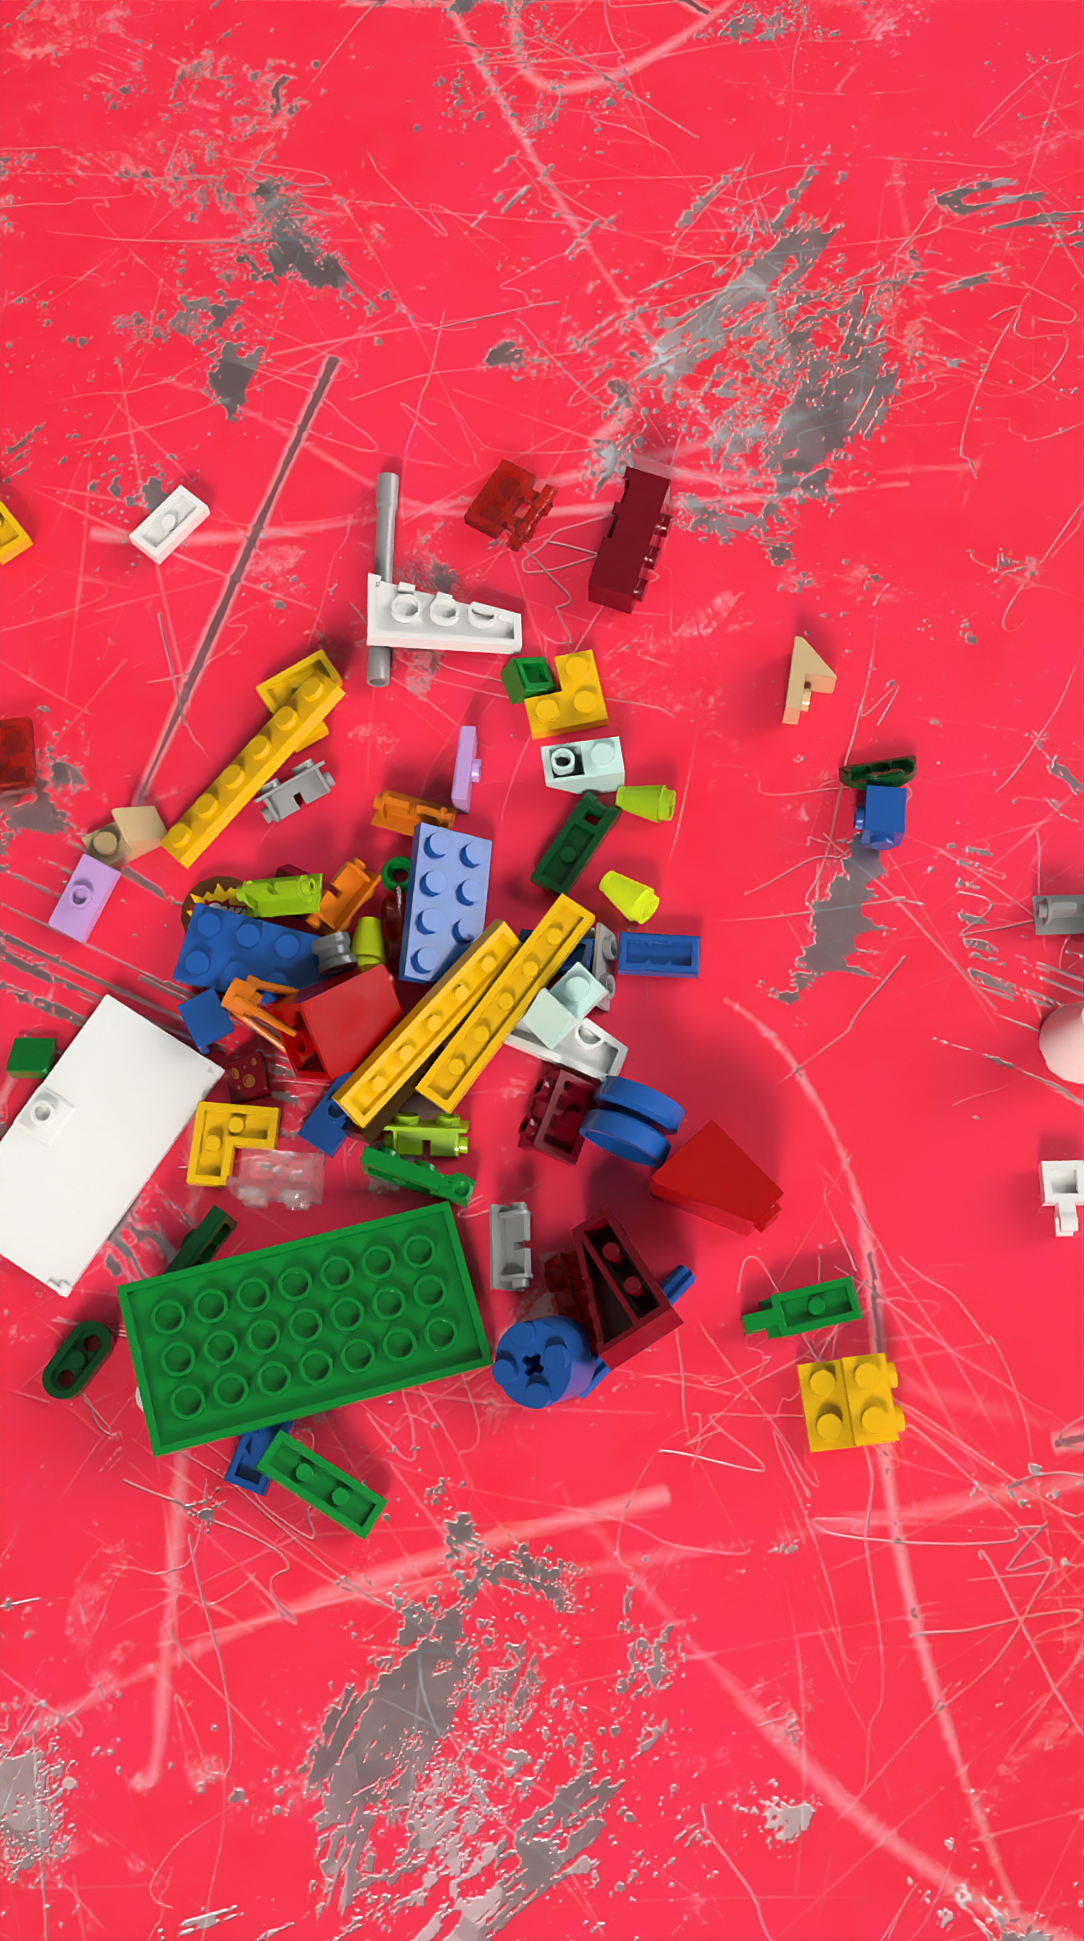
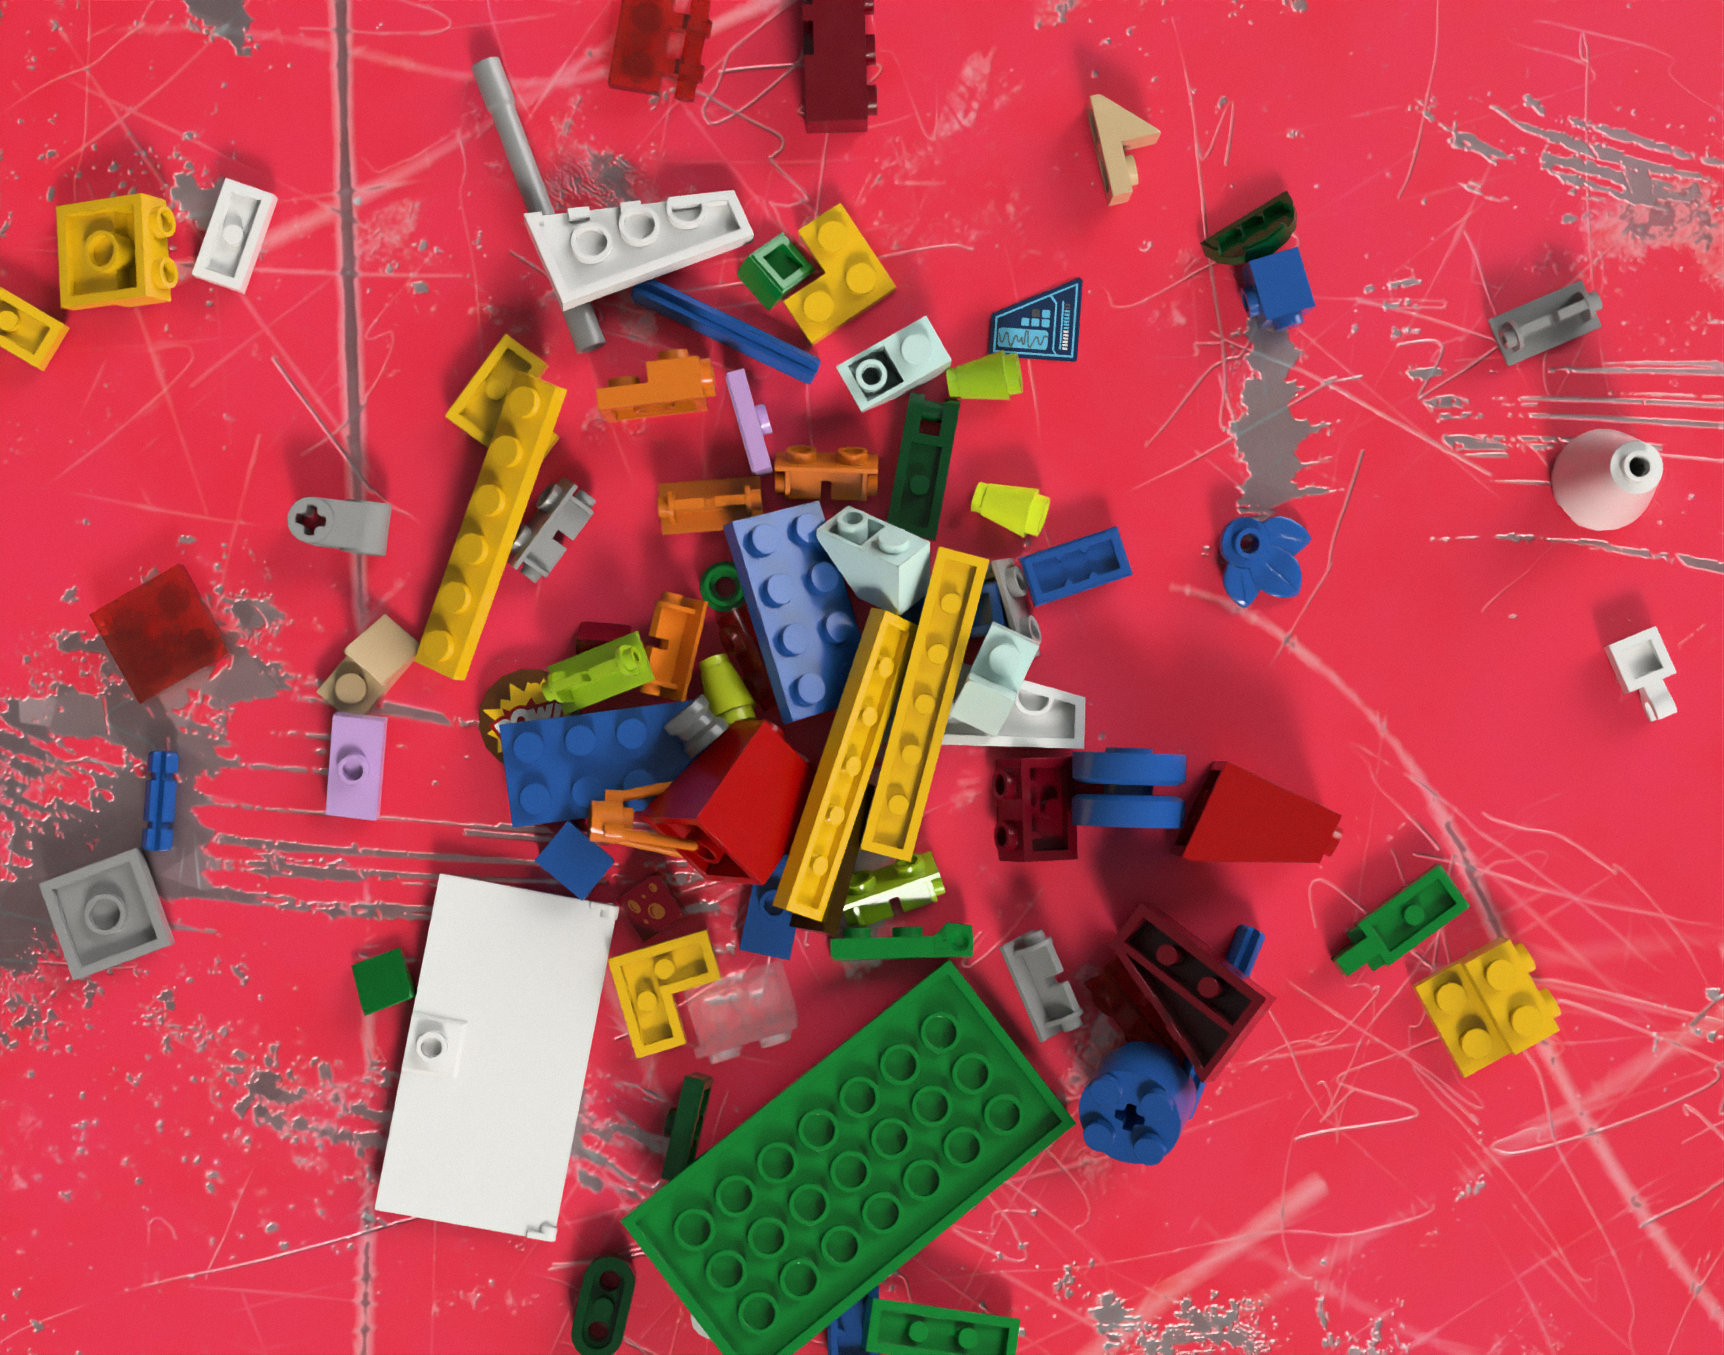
camera: 30 degrees left, 15 degrees up
none -> yellow plate [56,193,178,310]
none -> light grey piece [287,497,392,556]
none -> orange plate [596,349,717,423]
none -> blue axle [631,279,821,384]
none -> orange hinge [775,445,878,501]
none -> light aqua slope [816,505,930,616]
none -> dark blue sticker [989,278,1083,362]
none -> blue plate [1219,516,1311,608]

